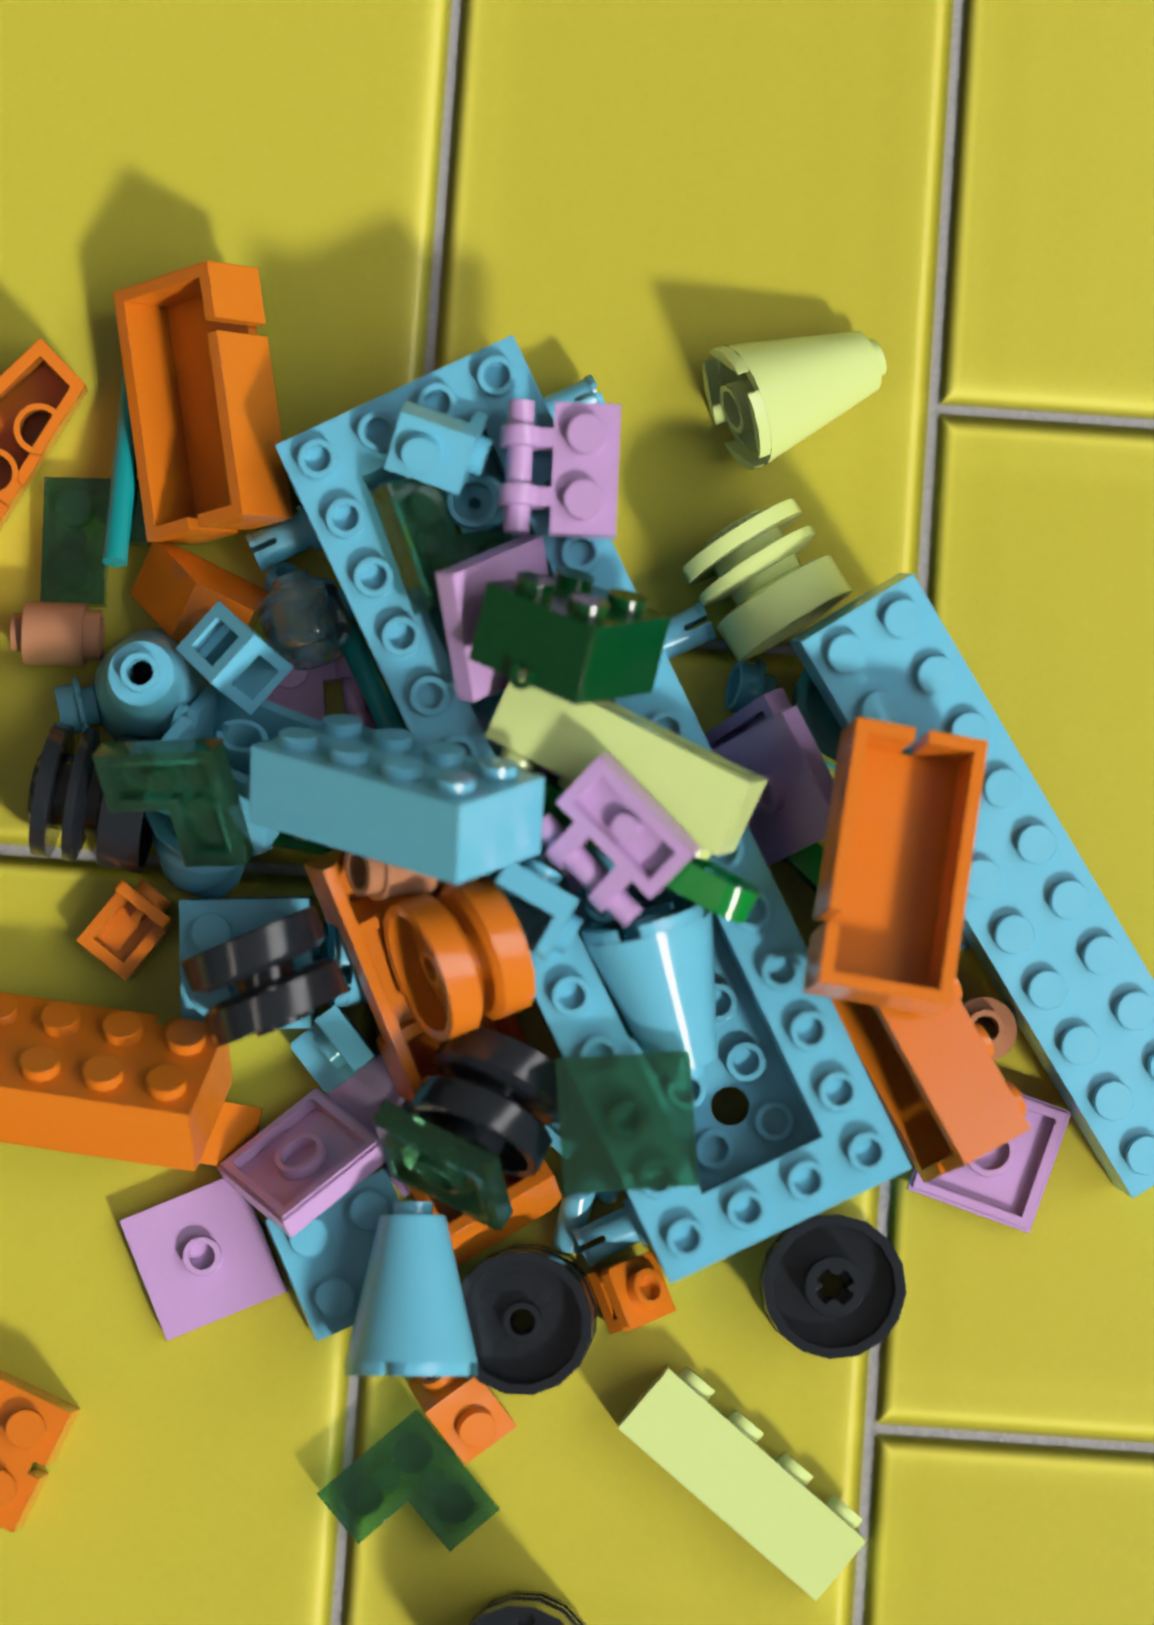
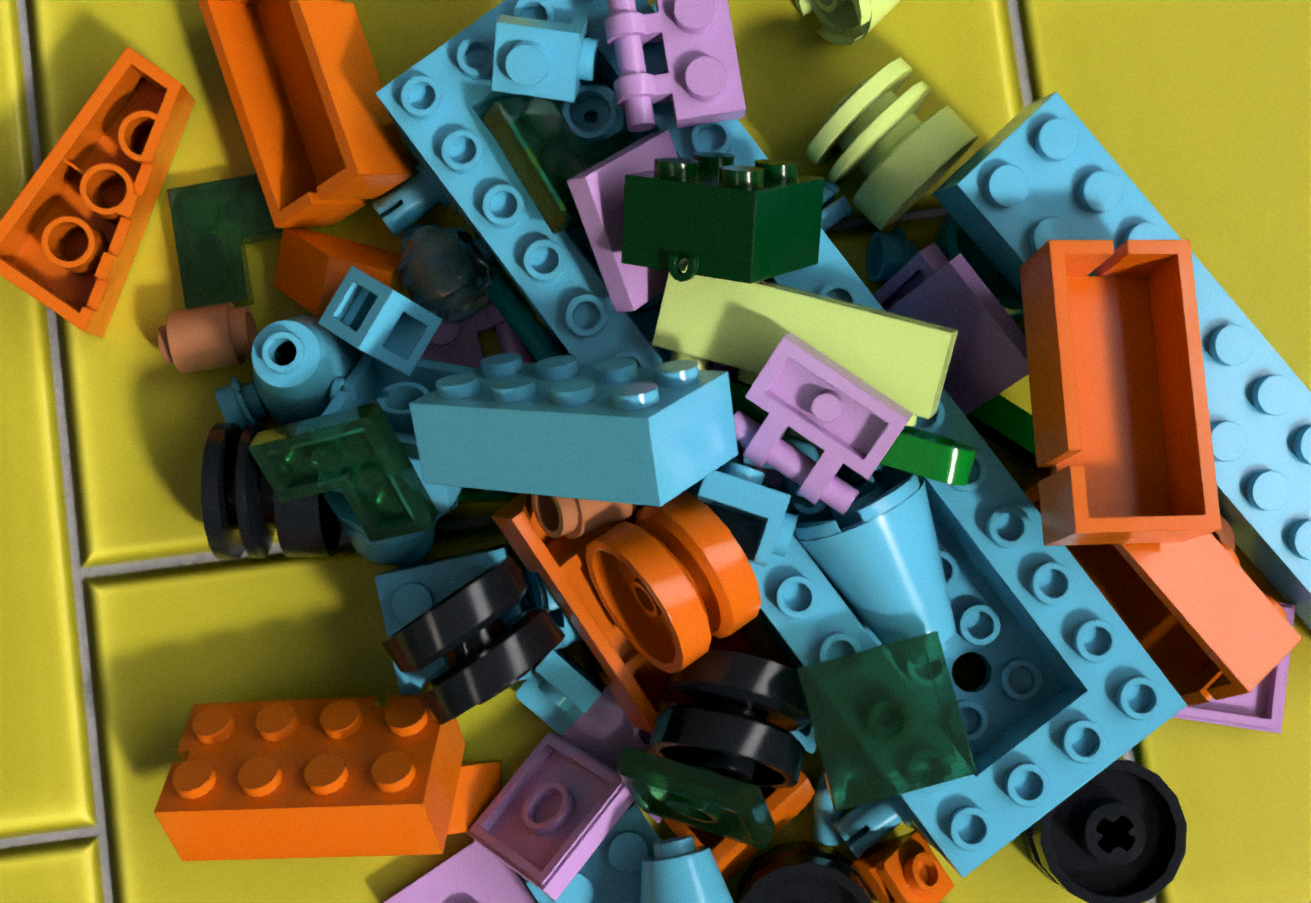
camera: 10 degrees left, 0 degrees up
orange bracket [76,878,176,982] -> none
teal bar [101,370,137,567] -> none

